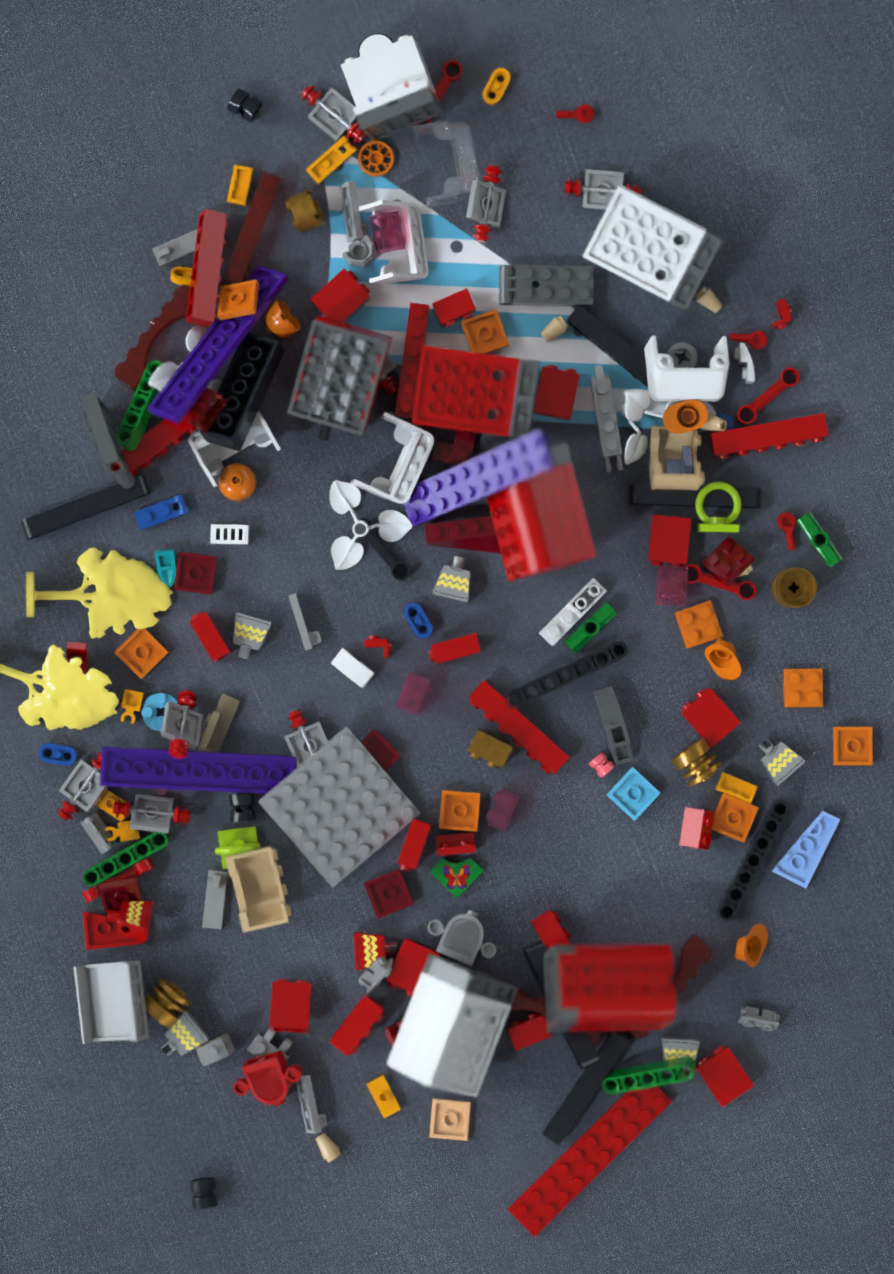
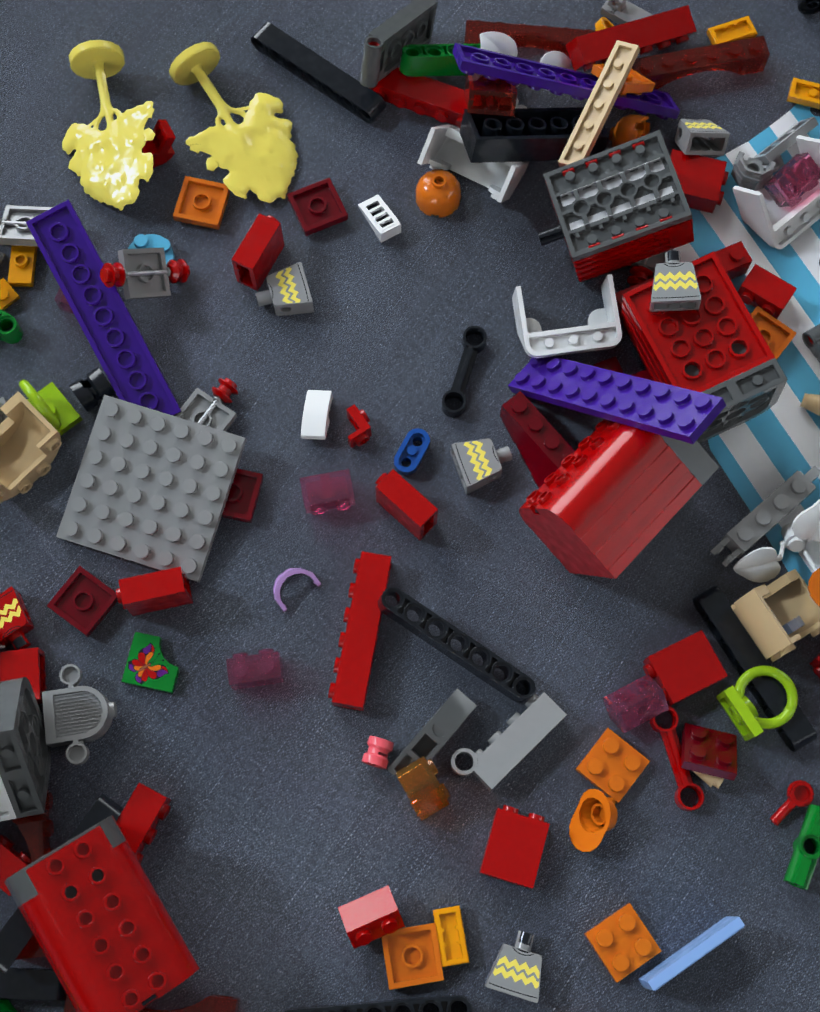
camera: 60 degrees right, 15 degrees down
blue plate [38,743,77,766] -> none
light grey plate [113,794,191,833] -> none
light orange plate [121,689,144,724] -> none
blue plate [134,494,191,530] -> none
teal plate [155,549,177,588] -> none
dark tan bracket [199,694,240,752] -> none
pearl gold brick [285,189,325,233] -> none
light grey hinge [288,593,322,651] -> none
white plant [329,480,412,570] -> none
red bracket [436,832,476,856] -> none
orange plate [439,790,480,832] -> none
pearl gold brick [468,730,513,769] -> none
red brick [533,364,580,421] -> none
white slope [539,578,607,646] -> none
green piece [564,602,617,654] -> none
medium azure plate [606,767,660,821] -> none
pearl gold wheel [670,738,722,787] -> none
pearl gold wheel [771,567,817,608] -> none
none -> lavender helmet [273,568,321,612]
none -> clear orange brick [394,756,450,821]
none -> light grey hinge [450,692,567,791]
none -> tan plate [558,40,640,167]
none -> light blue tile [638,916,745,991]
none -> light grey torso [649,250,701,312]
none -> light grey torso [675,118,730,156]

